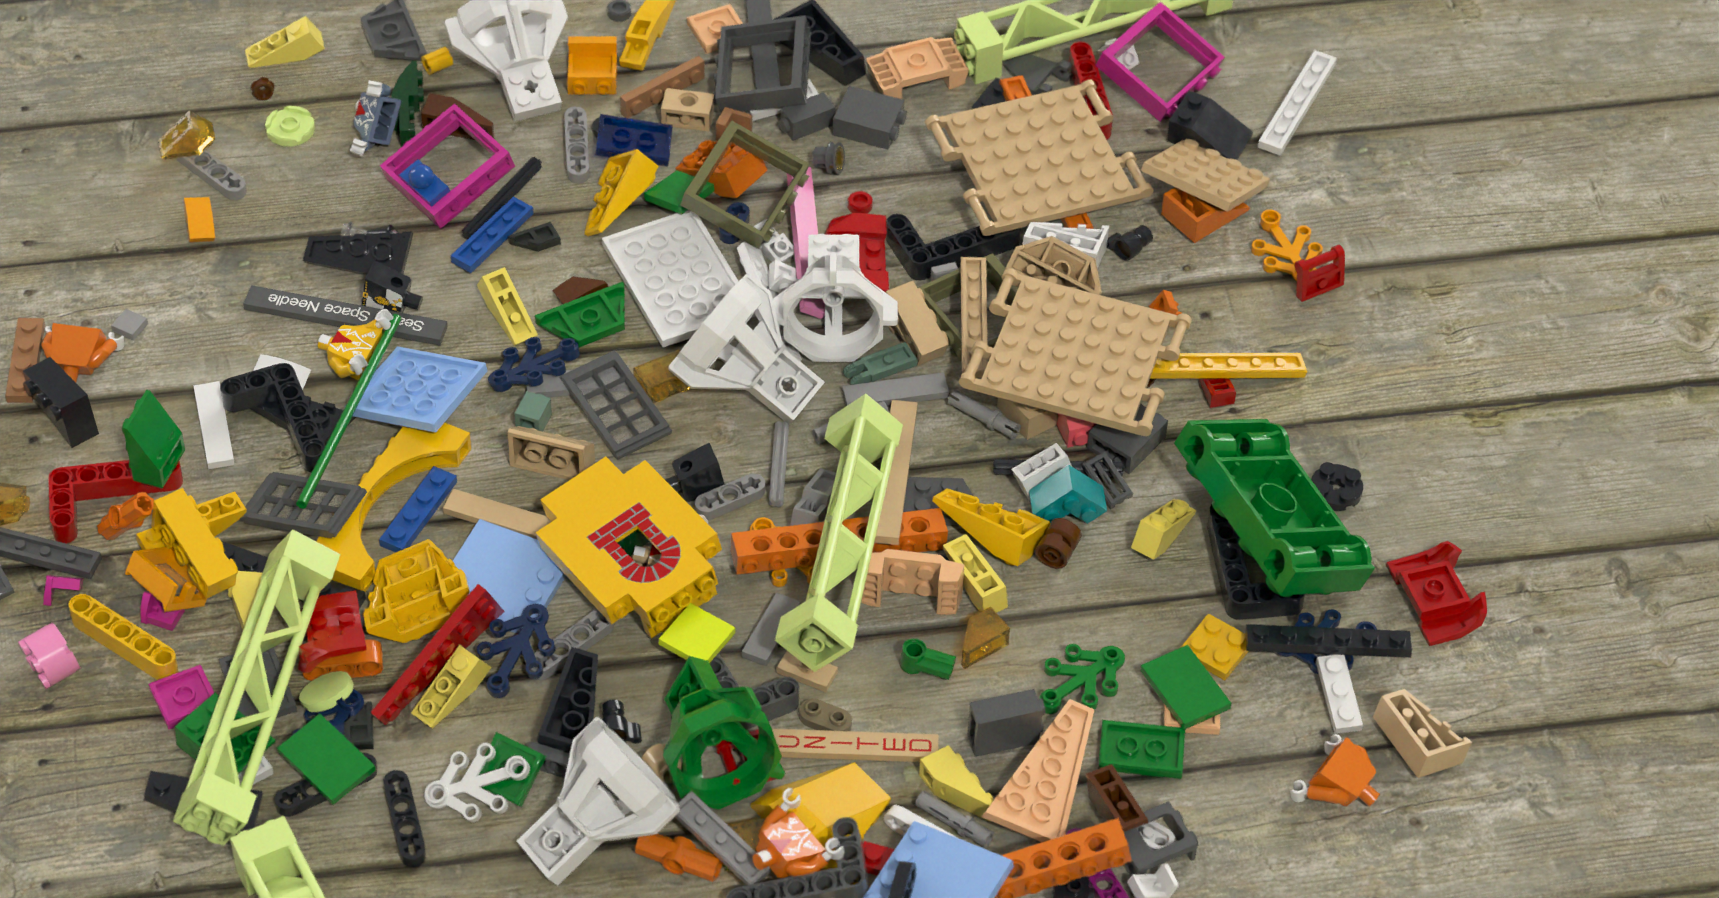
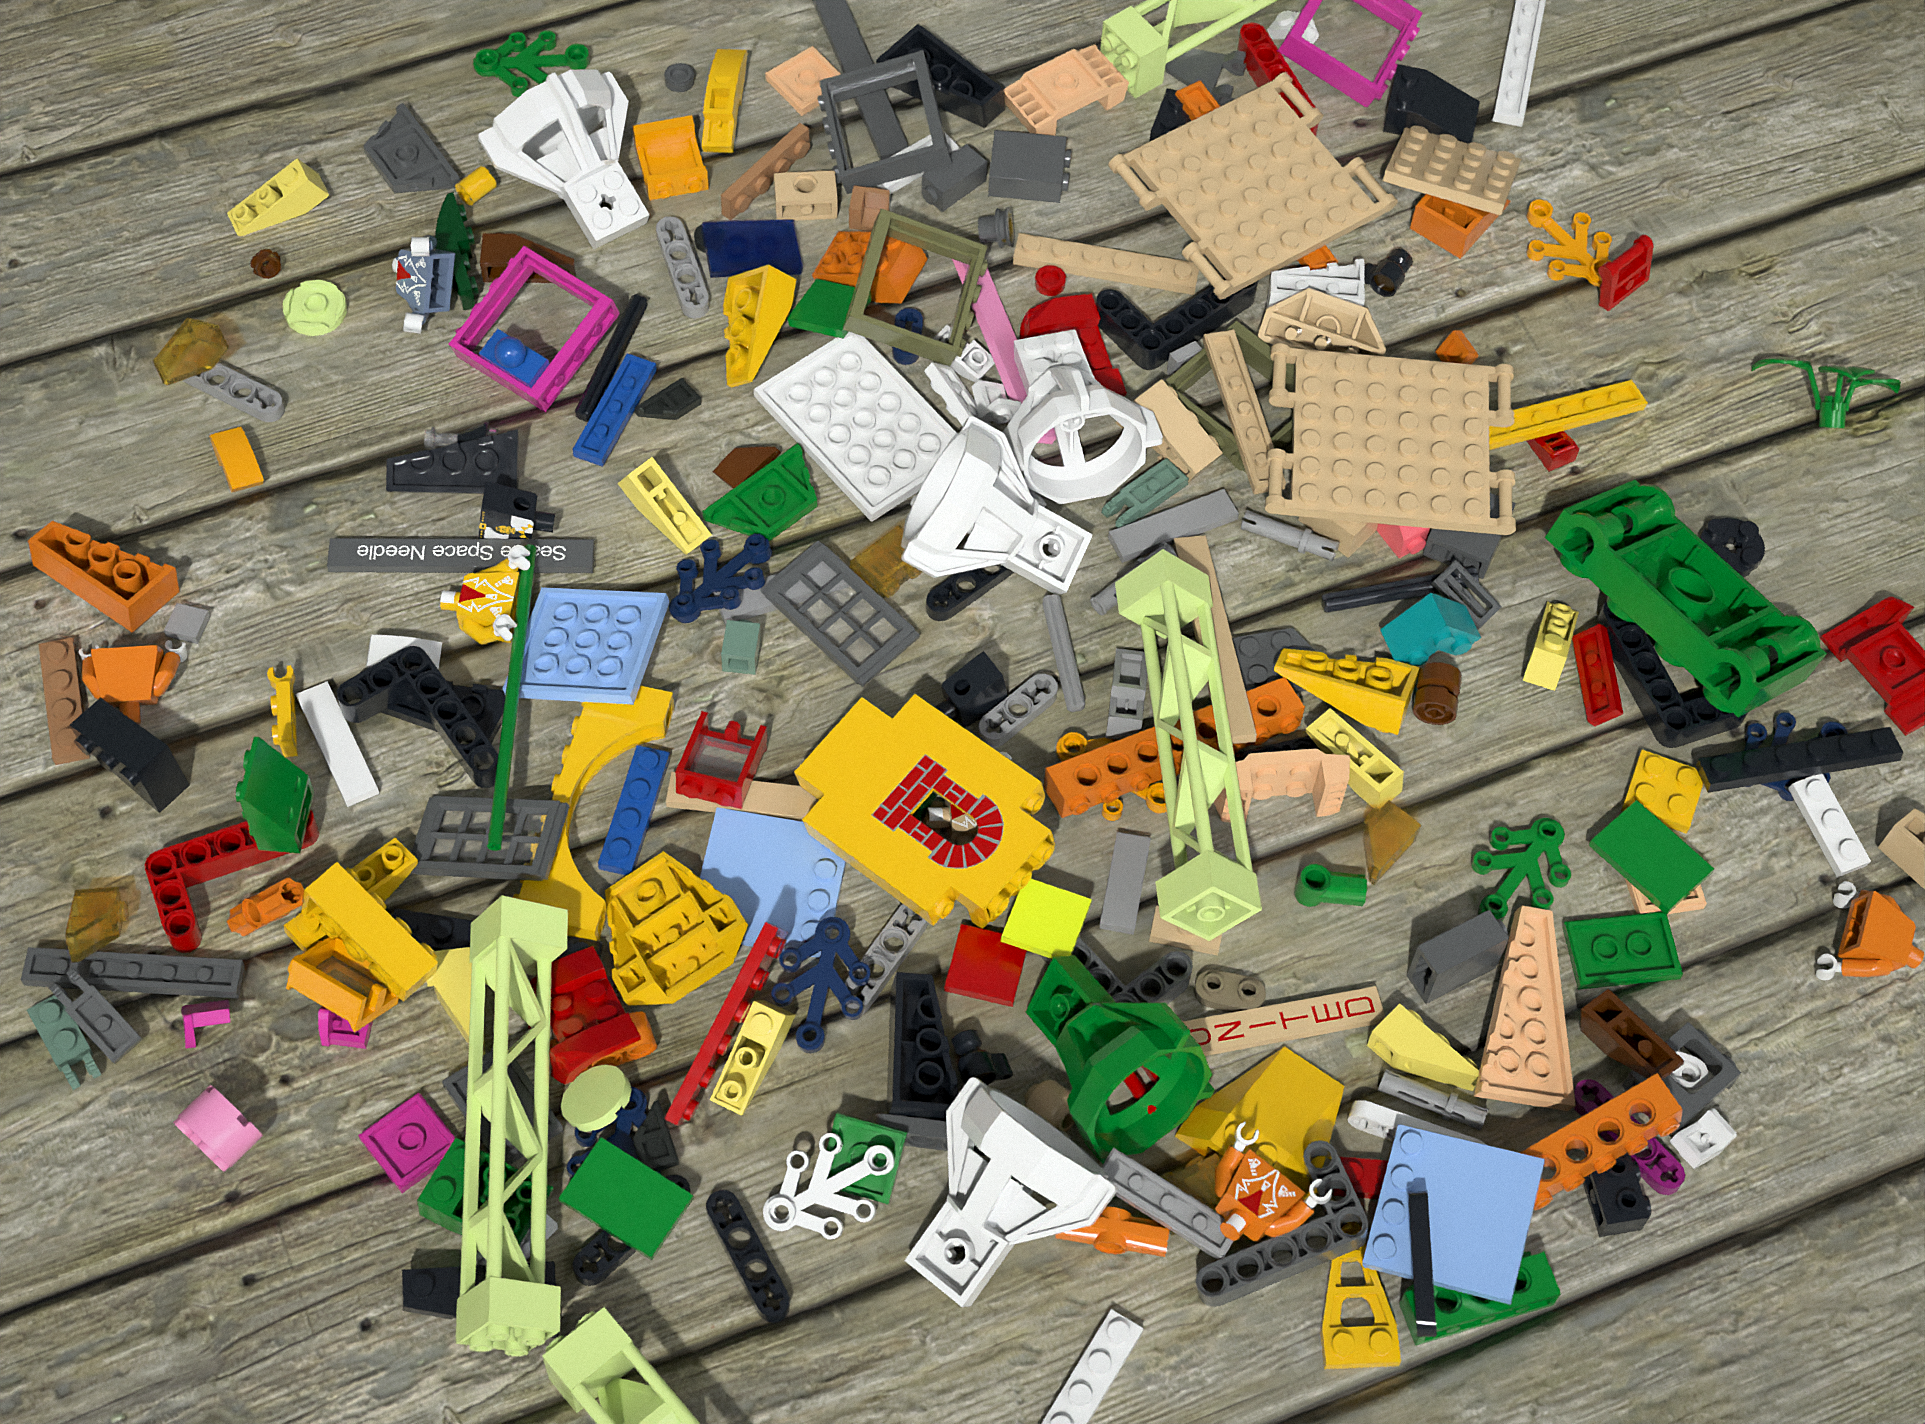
camera: 15 degrees left, 10 degrees up
yellow beam [69,594,179,680] -> none
tan slope [508,426,595,480] -> none
white brick [1011,443,1072,503] -> none
none -> orange wedge [28,521,179,633]
none -> yellow plate [267,665,298,757]
none -> red window [675,711,767,809]
none -> black beam [926,564,1015,622]
none -> red tile [944,924,1027,1007]
none -> tan plate [1013,233,1199,295]
none -> red plate [1572,624,1624,727]
none -> green plant [1752,357,1901,428]

